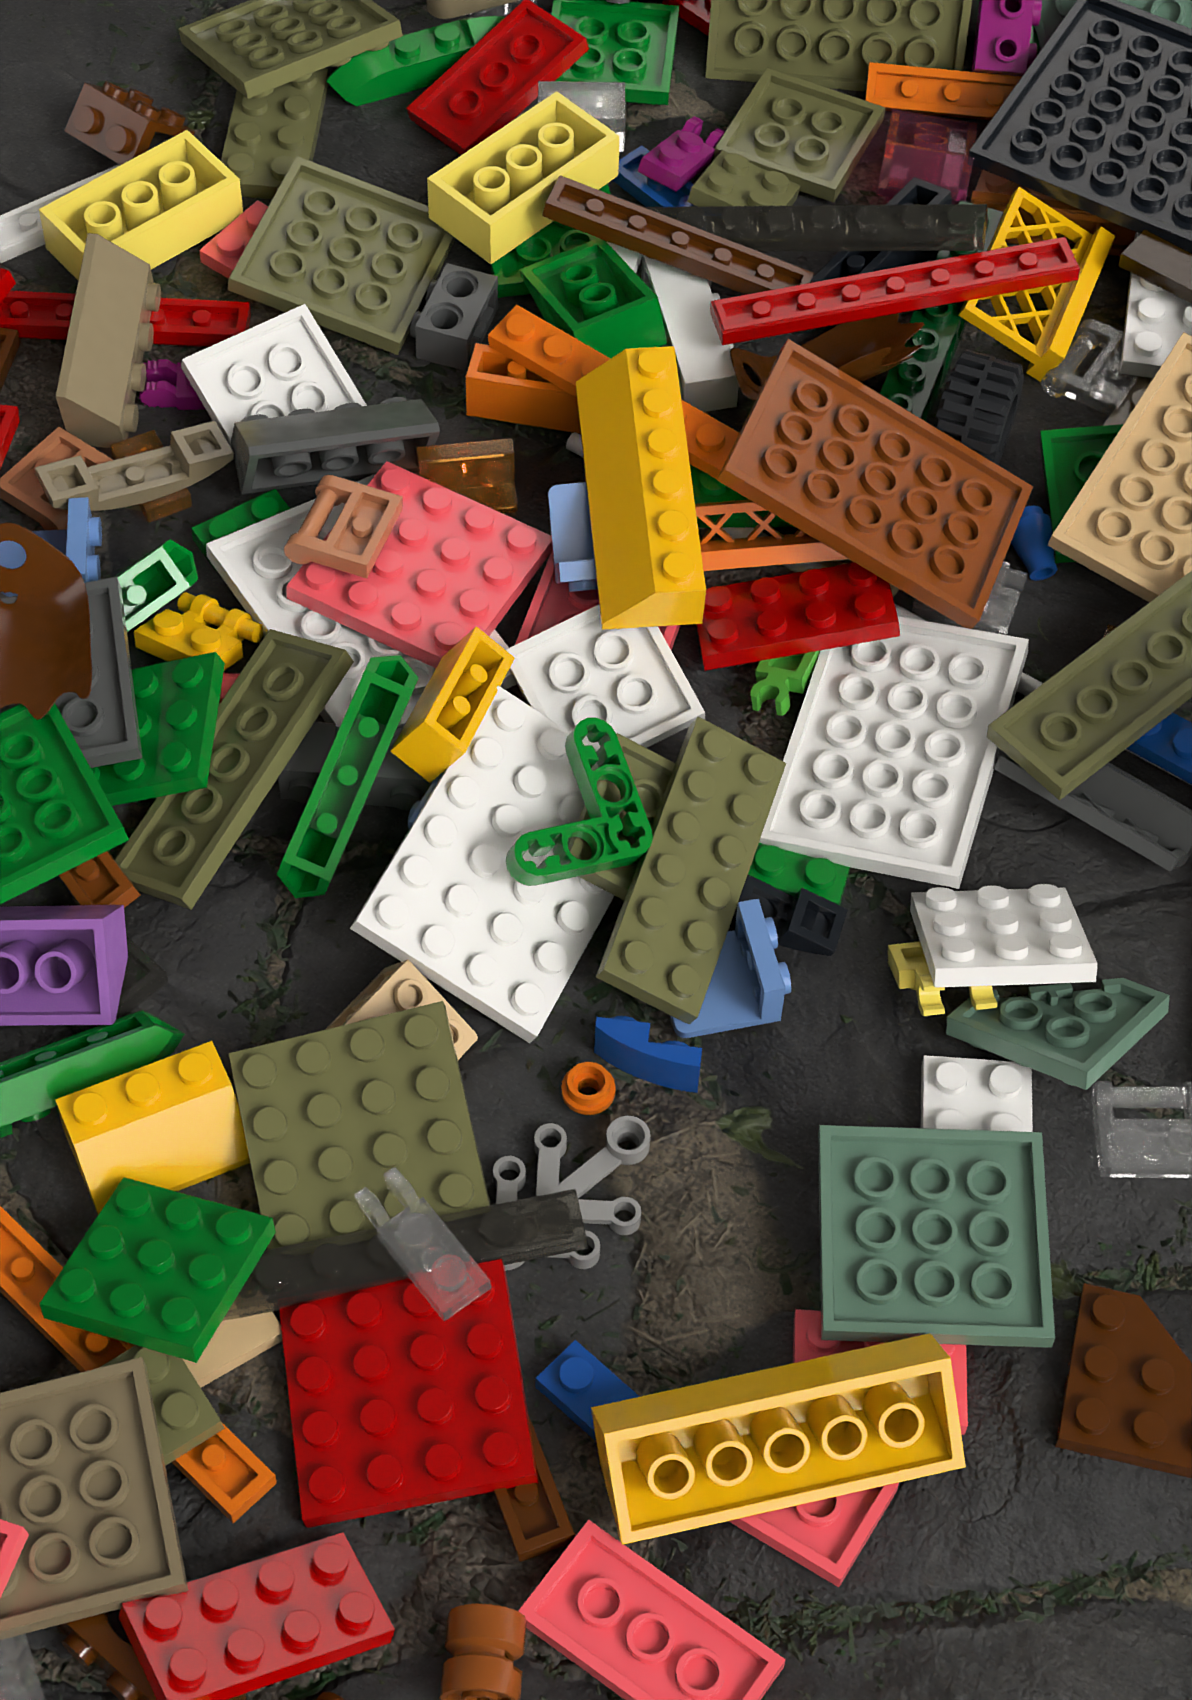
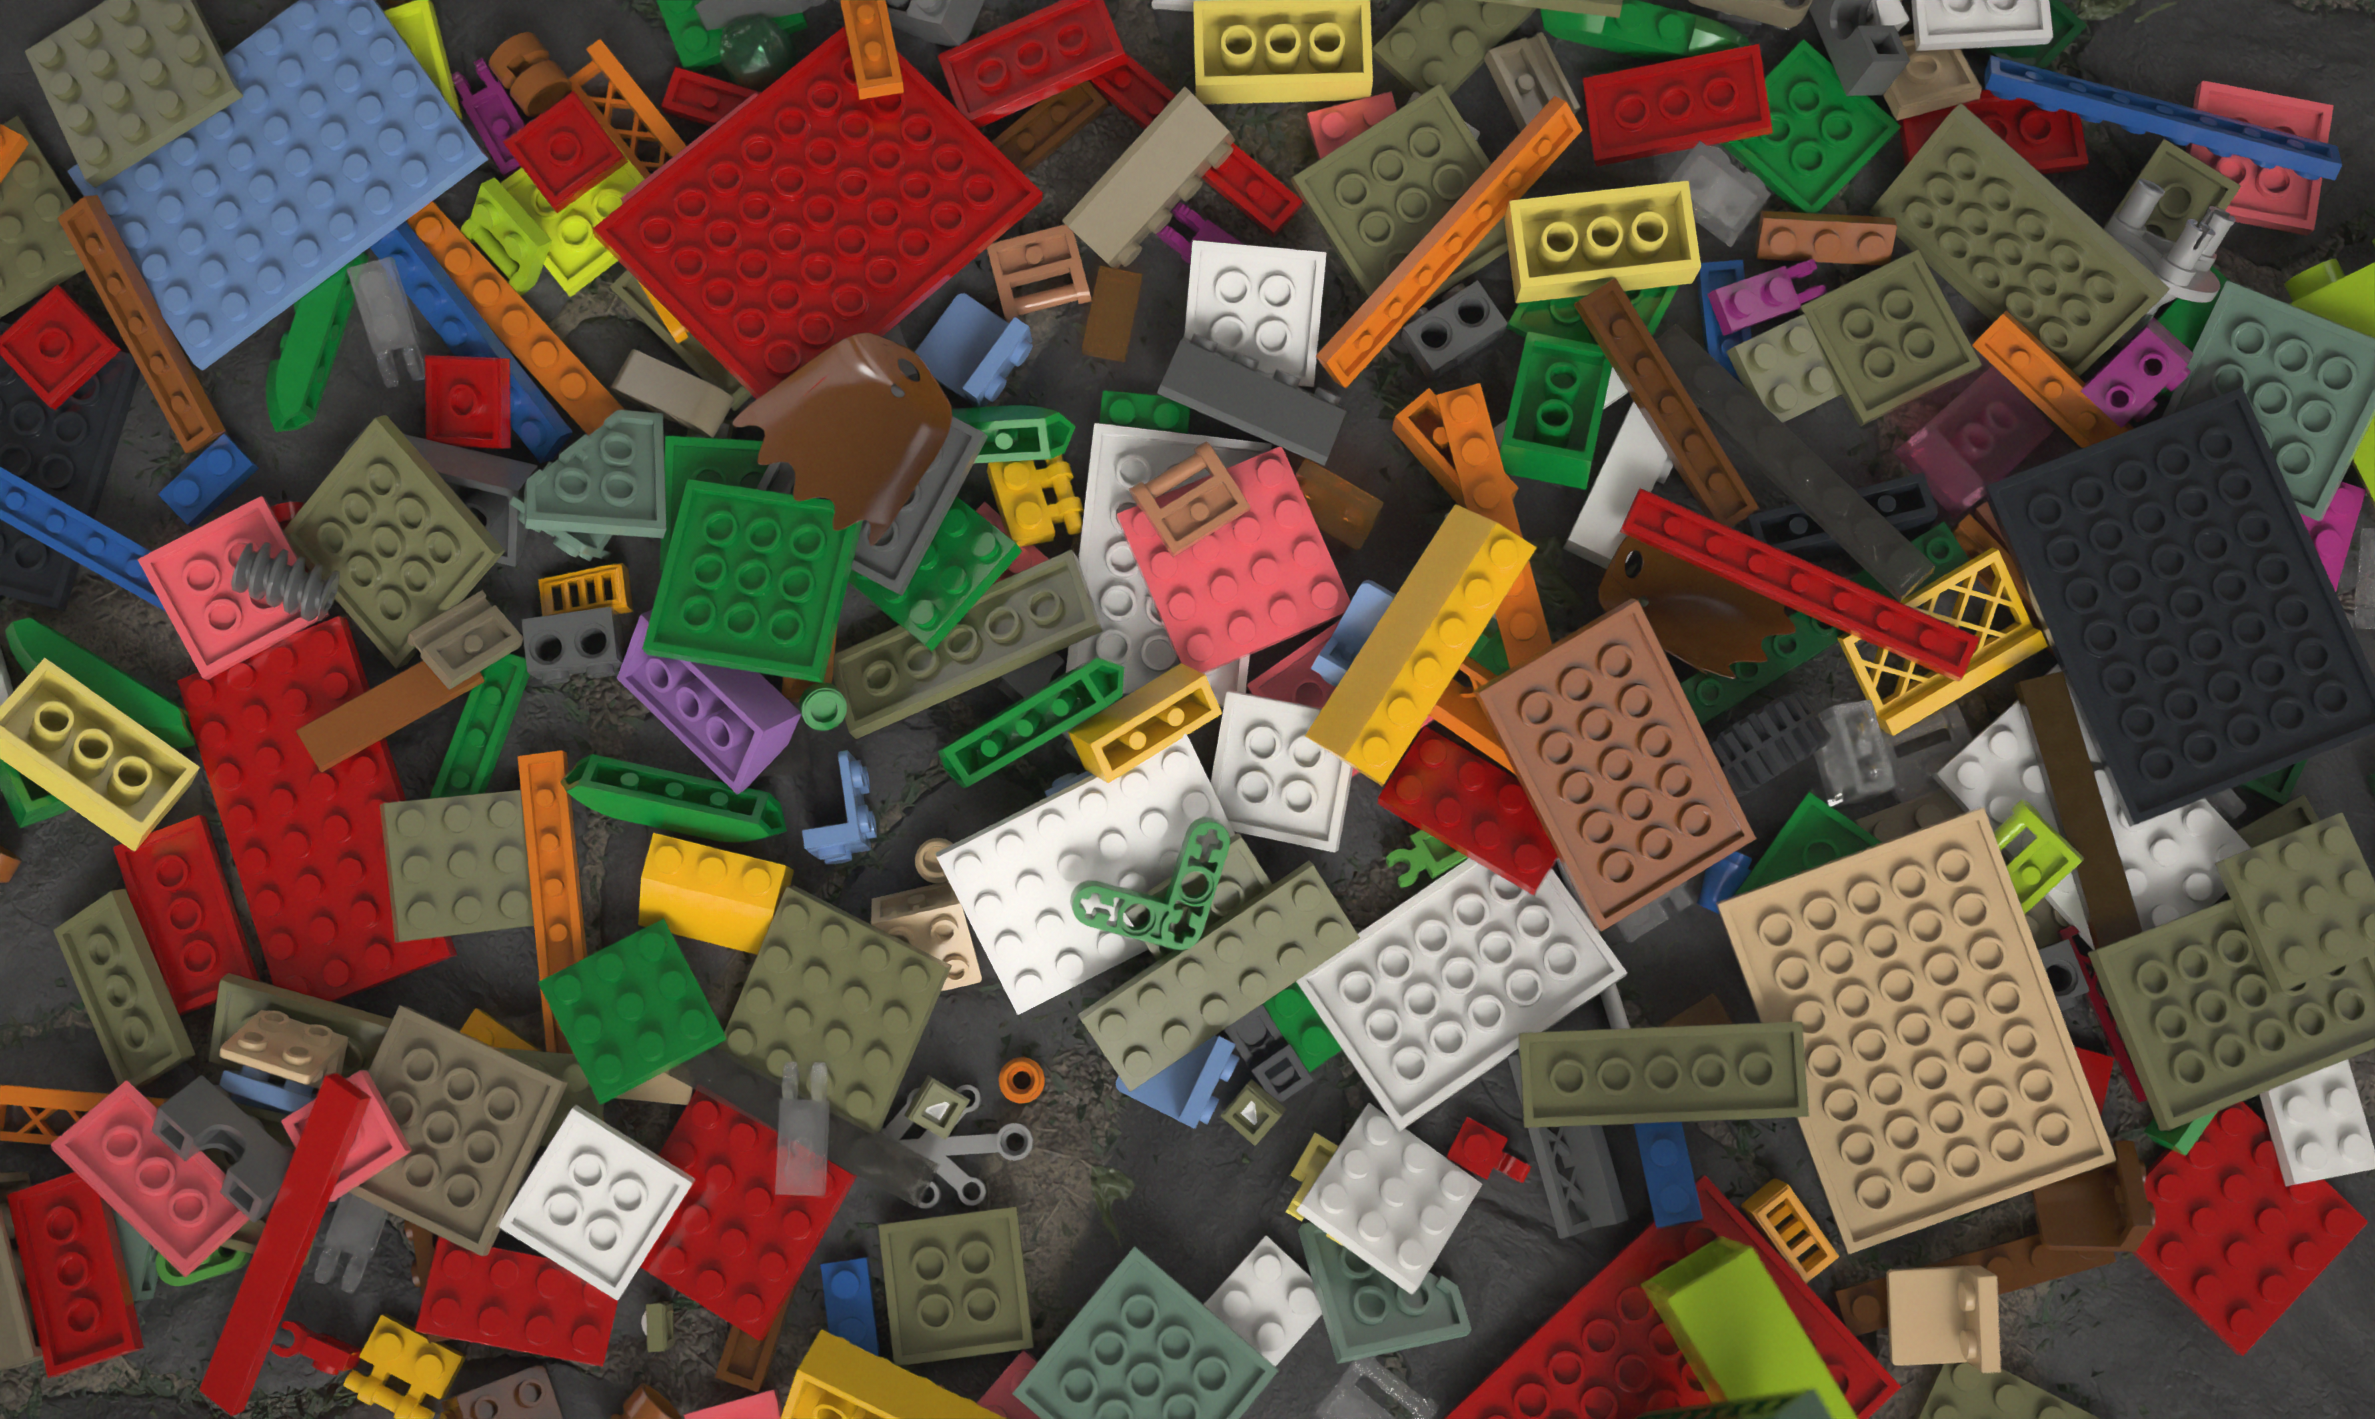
camera: 45 degrees right, 25 degrees up
dark tan slope [35,421,234,511] -> none
blue slope [594,1016,702,1093] -> none
none -> white plate [499,1105,695,1301]
none -> olive tile [641,1300,675,1352]
none -> green tile [799,682,847,731]
none -> medium blue bracket [802,750,877,864]
none -> olive plate [878,1206,1034,1366]
none -> olive tile [904,1075,970,1140]
none -> tan plate [915,838,953,884]
none -> olive tile [1221,1079,1286,1146]
none -> orange plate [1316,96,1582,389]
none -> red plate [1446,1117,1531,1183]
none -> dark tan plate [1484,32,1580,133]
none -> dark orange plate [1755,211,1897,265]
none -> clear brick [1814,700,1897,807]

